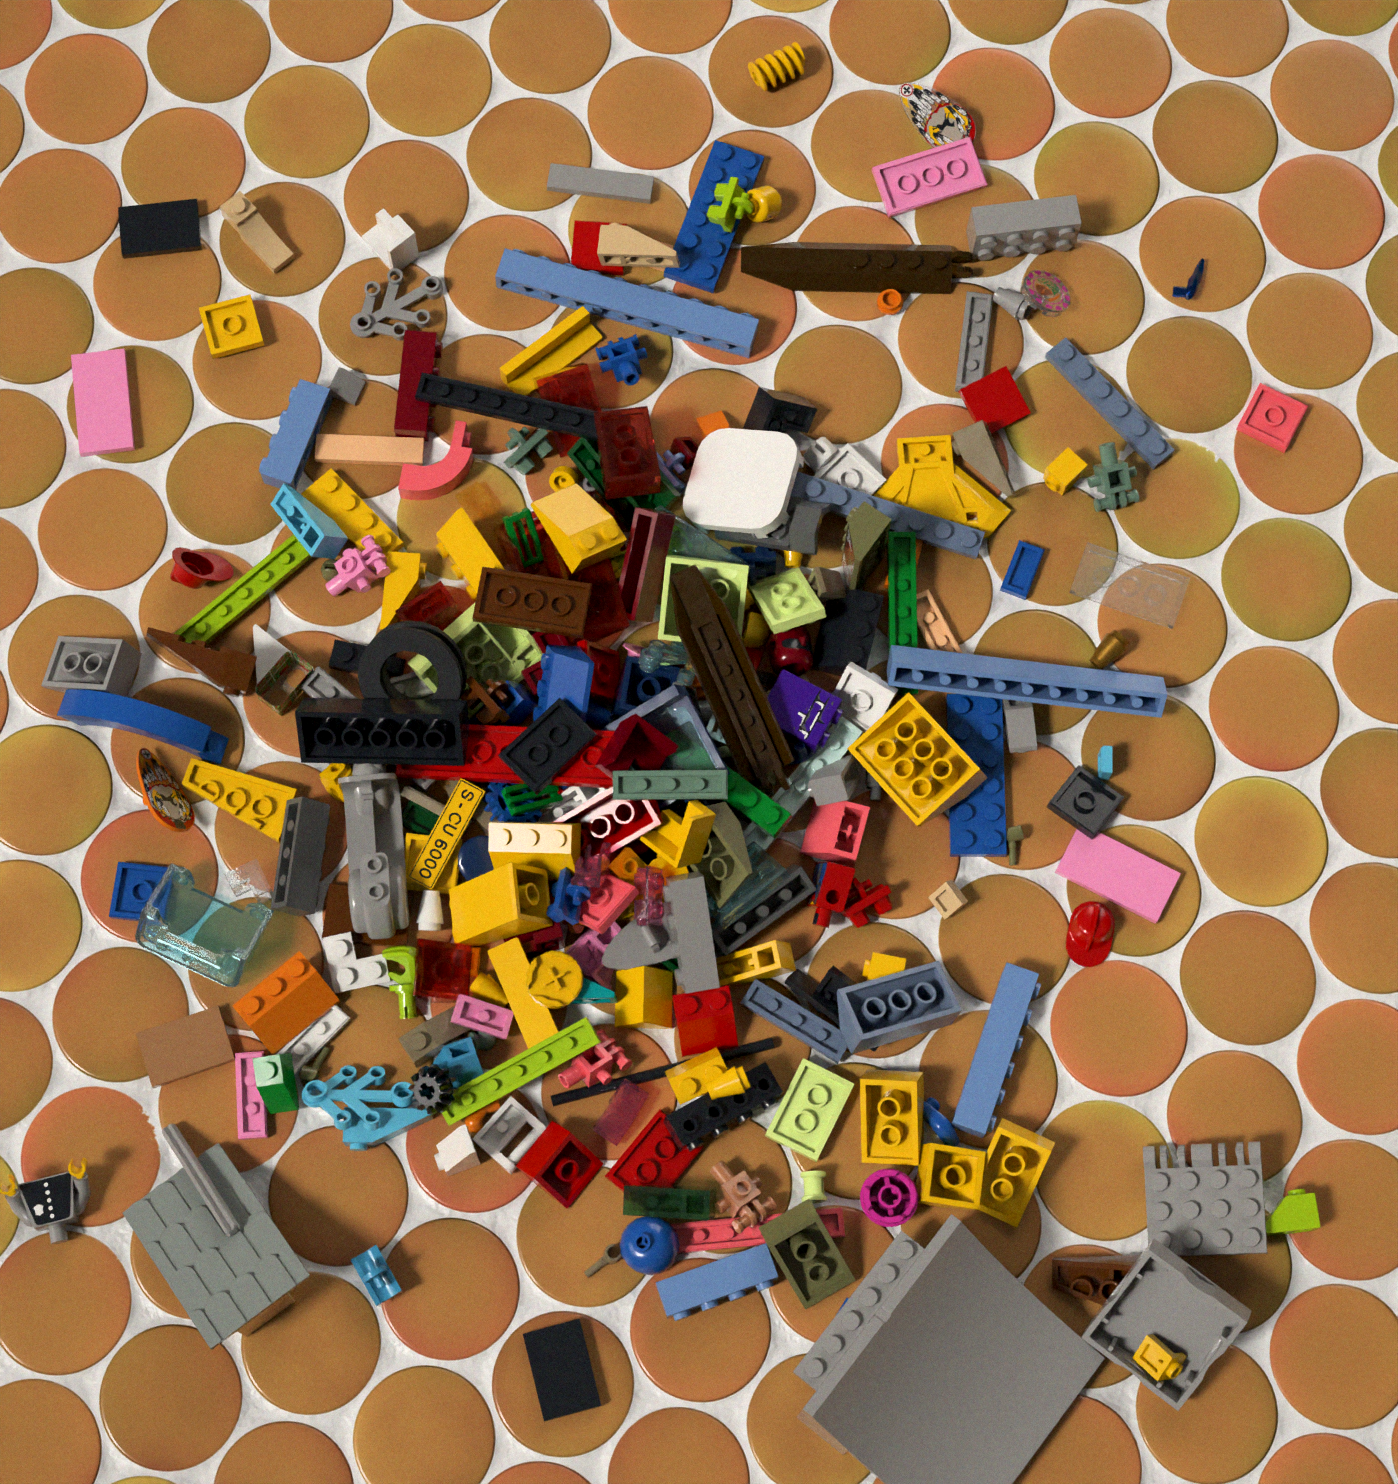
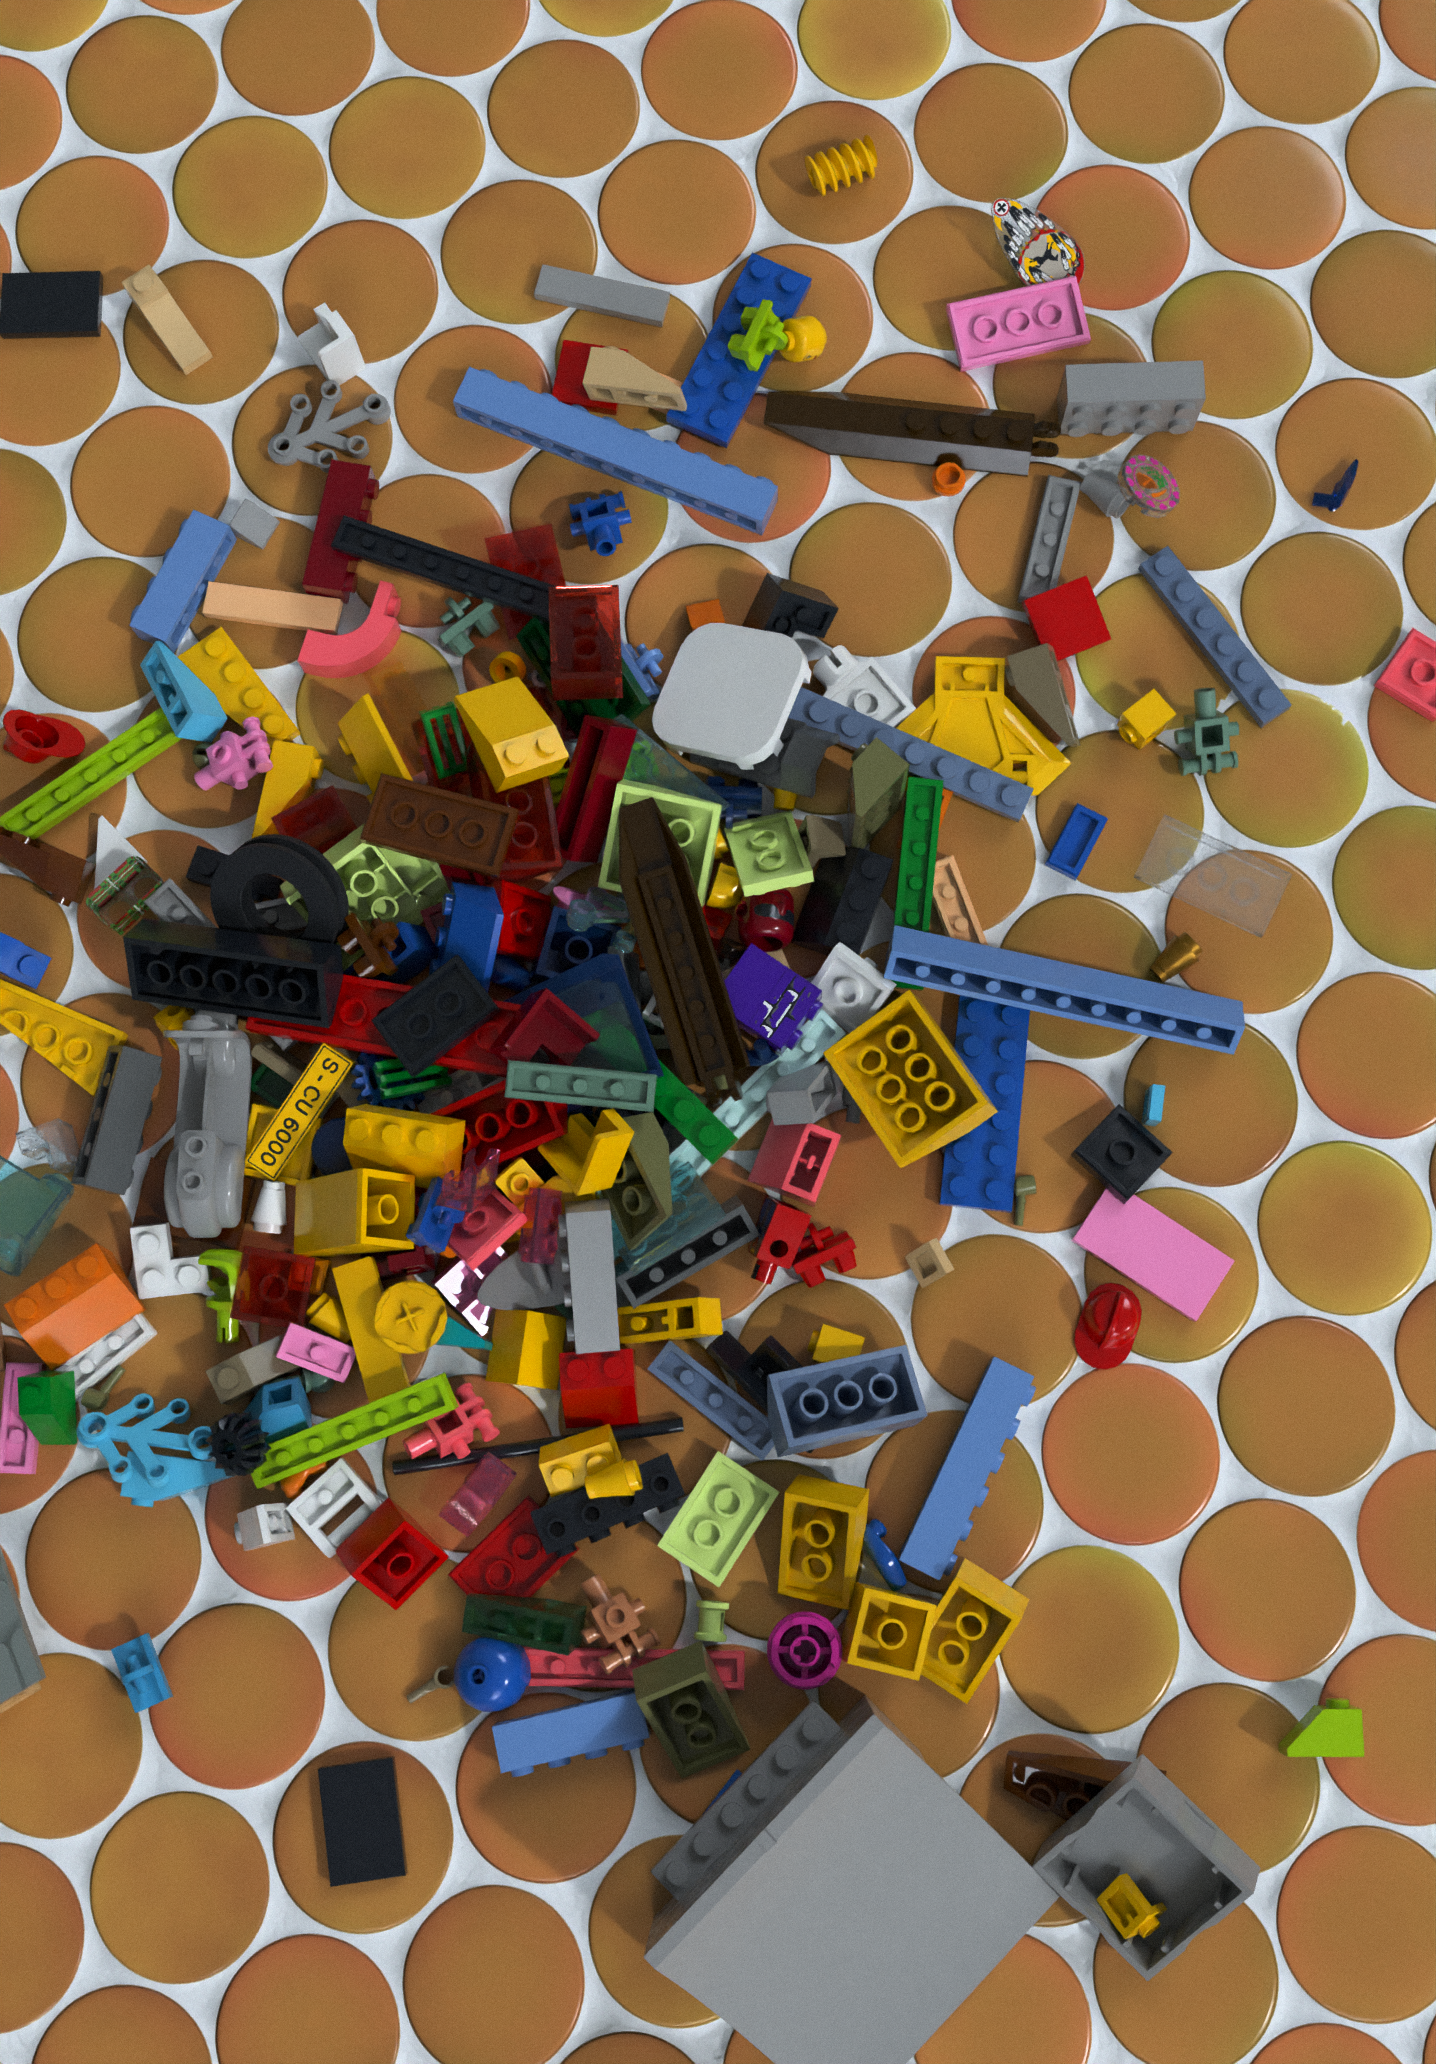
camera: 15 degrees right, 5 degrees up
yellow plate [199,294,265,359] -> none
yellow panel [499,306,602,396] -> none
dark red slope [670,436,699,470] -> none
light grey slope [1002,699,1037,753] -> none
light grey hinge [1143,1141,1268,1257] -> none

